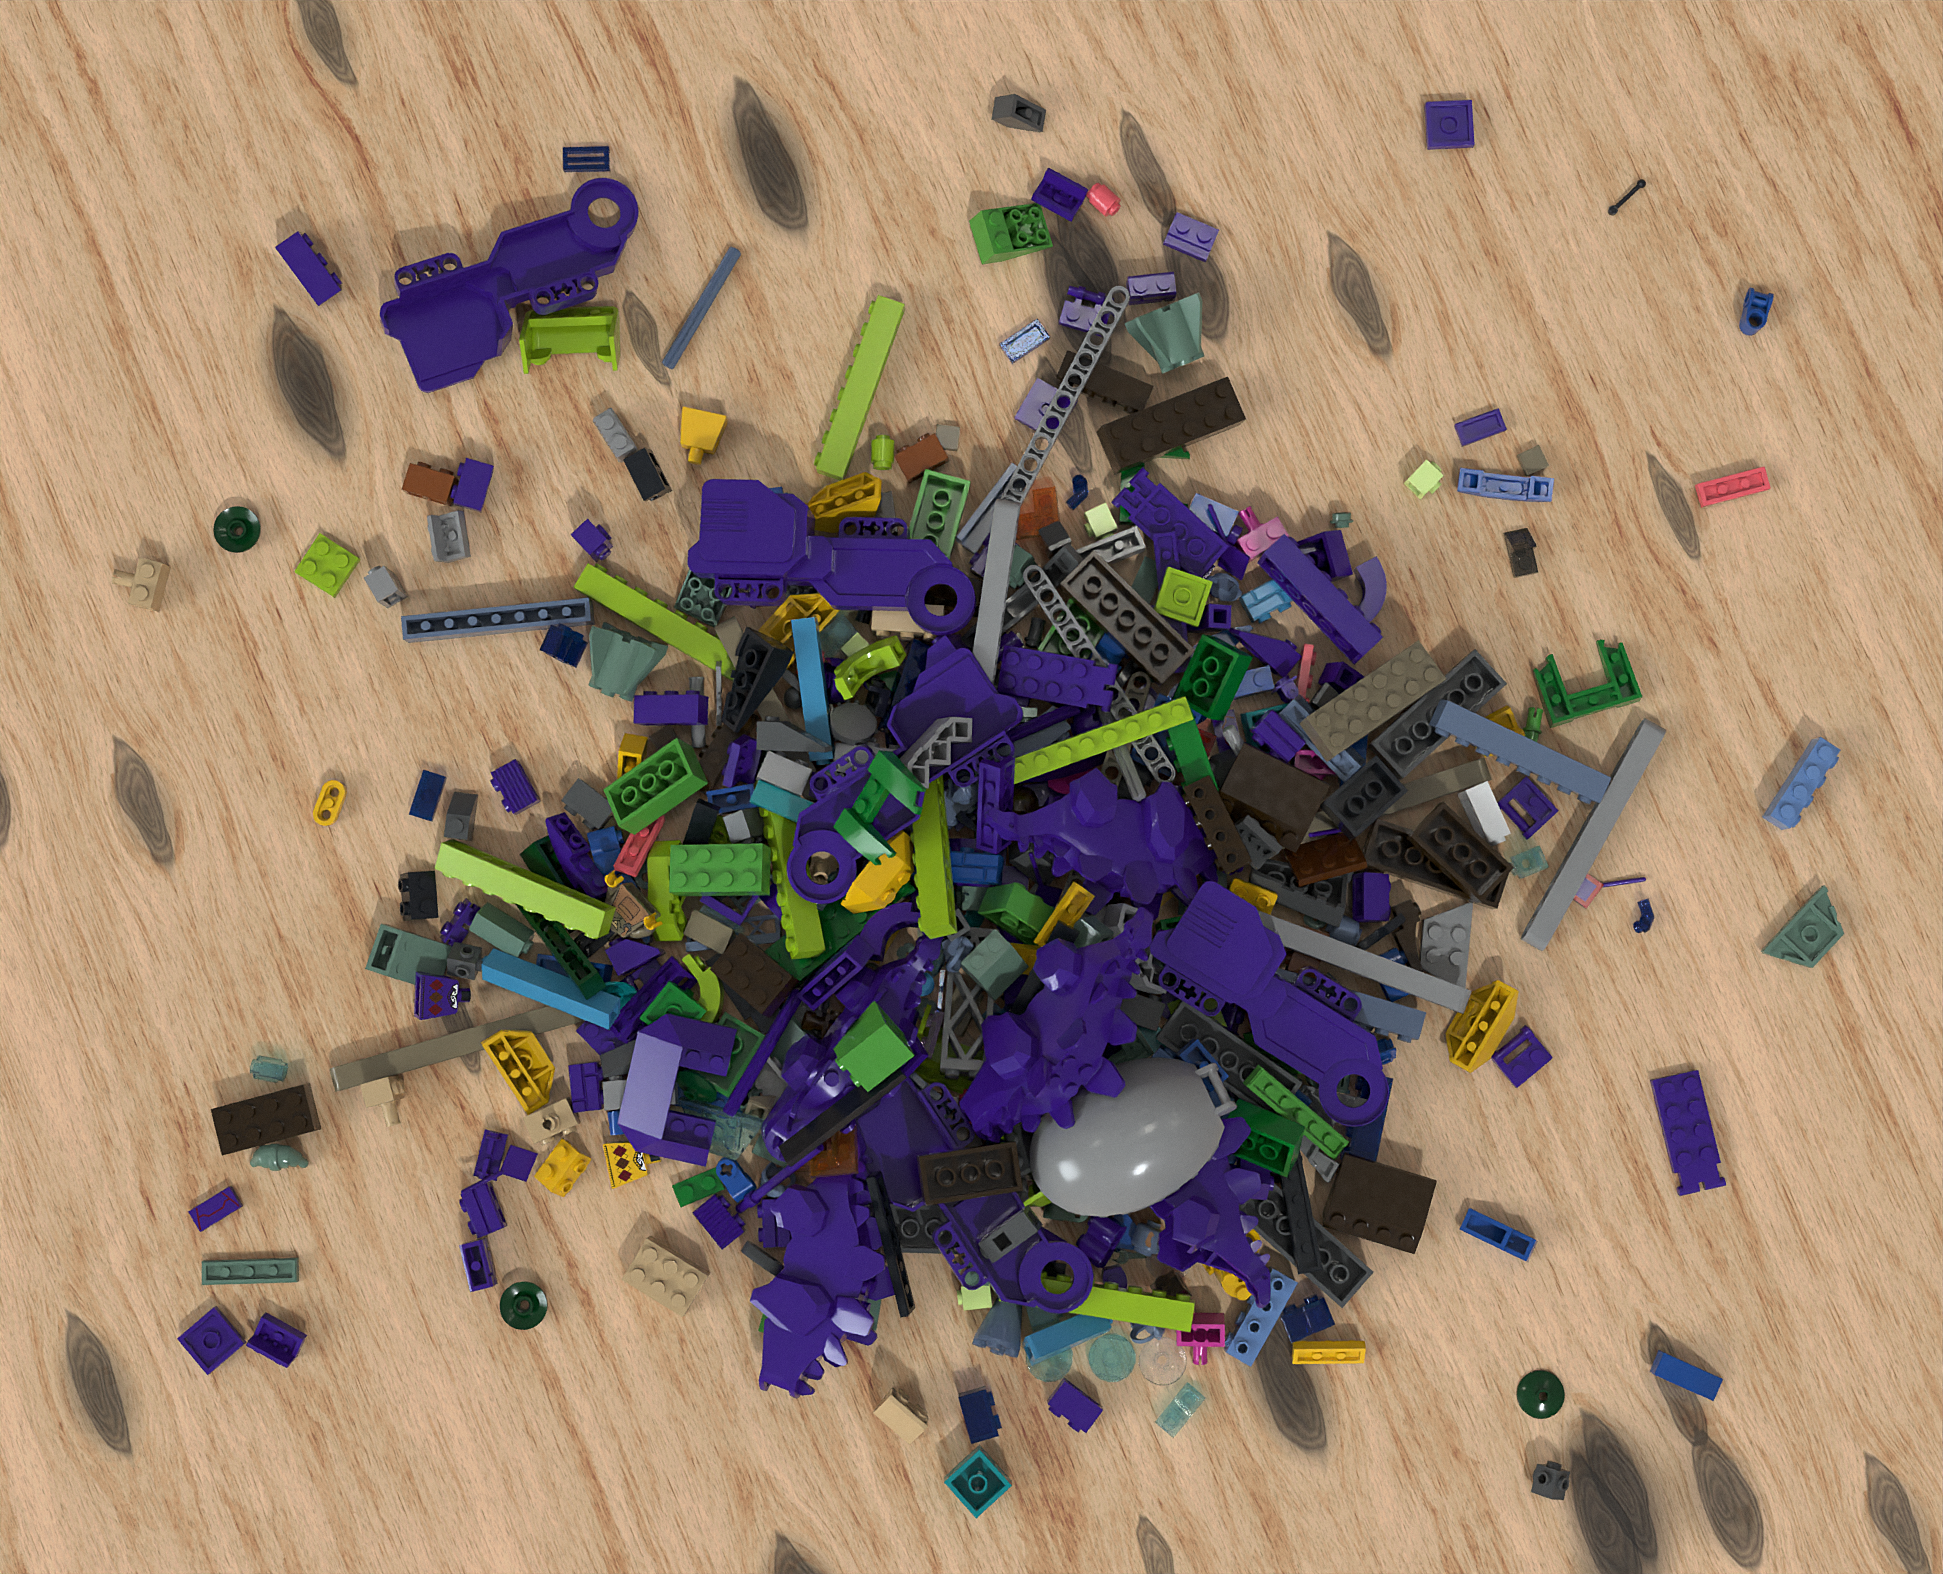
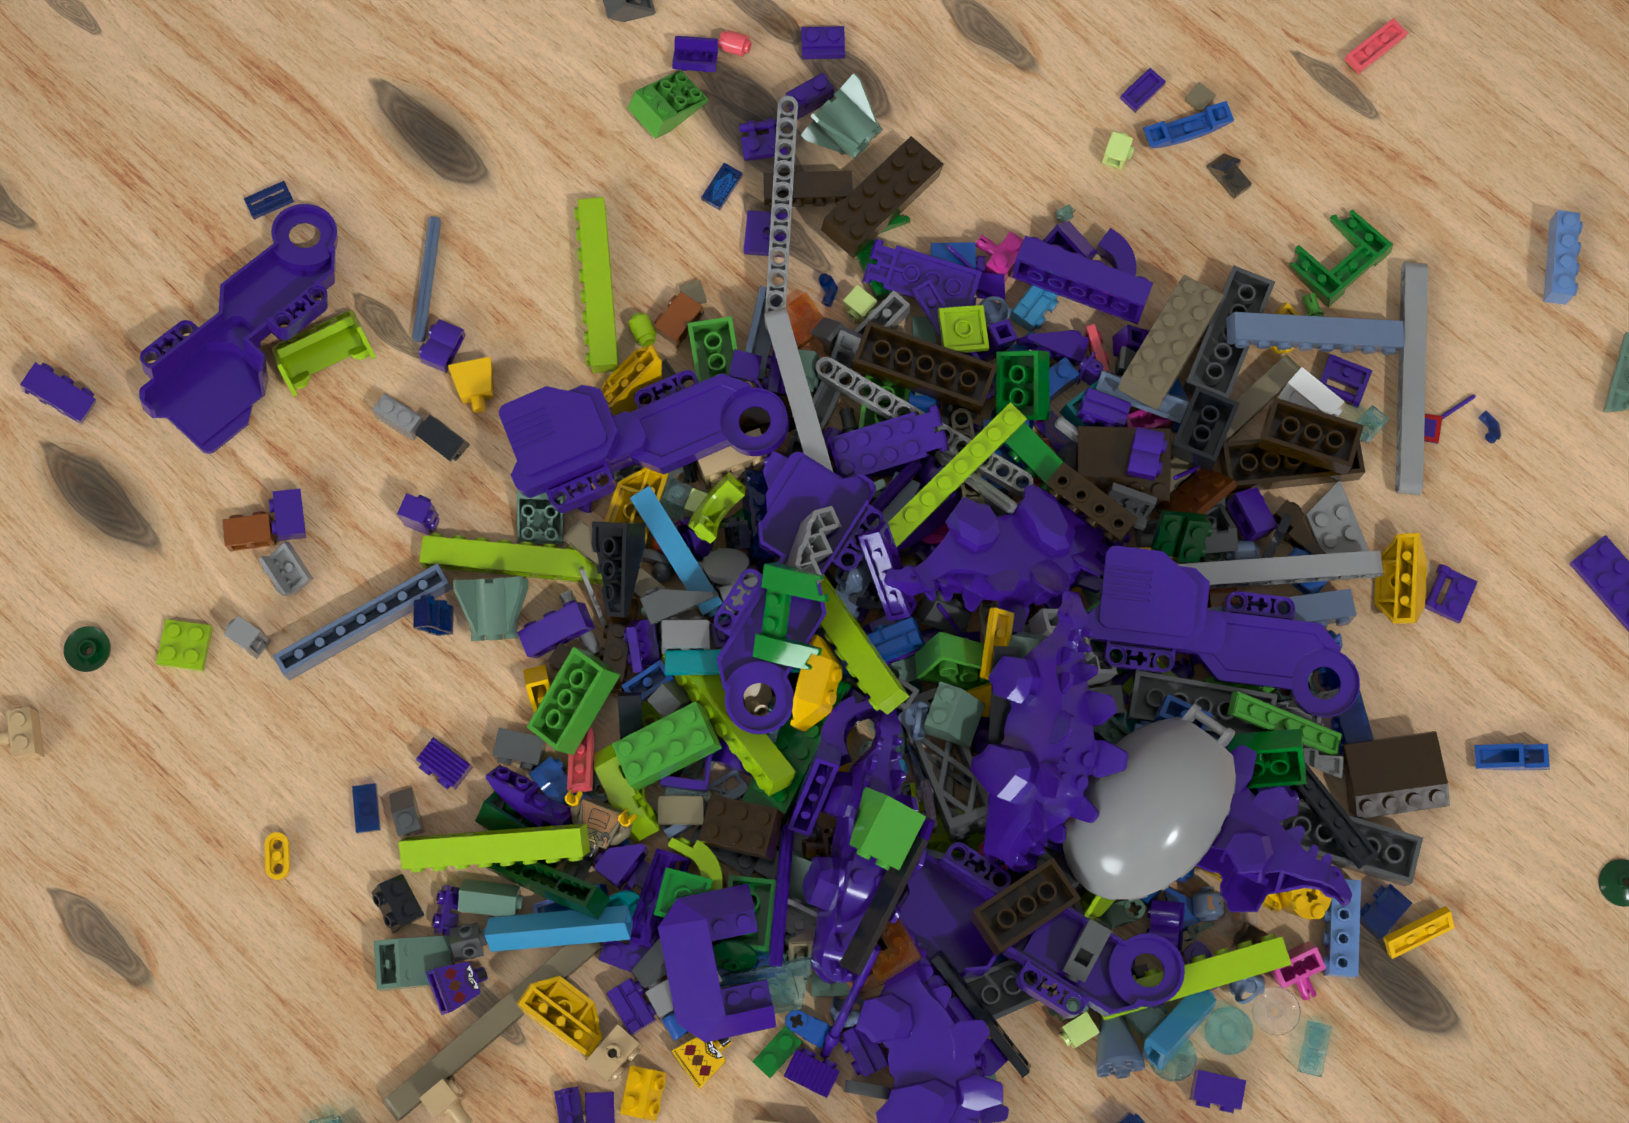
camera: 25 degrees left, 10 degrees down
none -> dark purple brick [418,319,465,373]
none -> dark purple piece [729,349,763,389]
none -> dark purple brick [1126,427,1167,481]
none -> dark green plate [1150,510,1213,563]

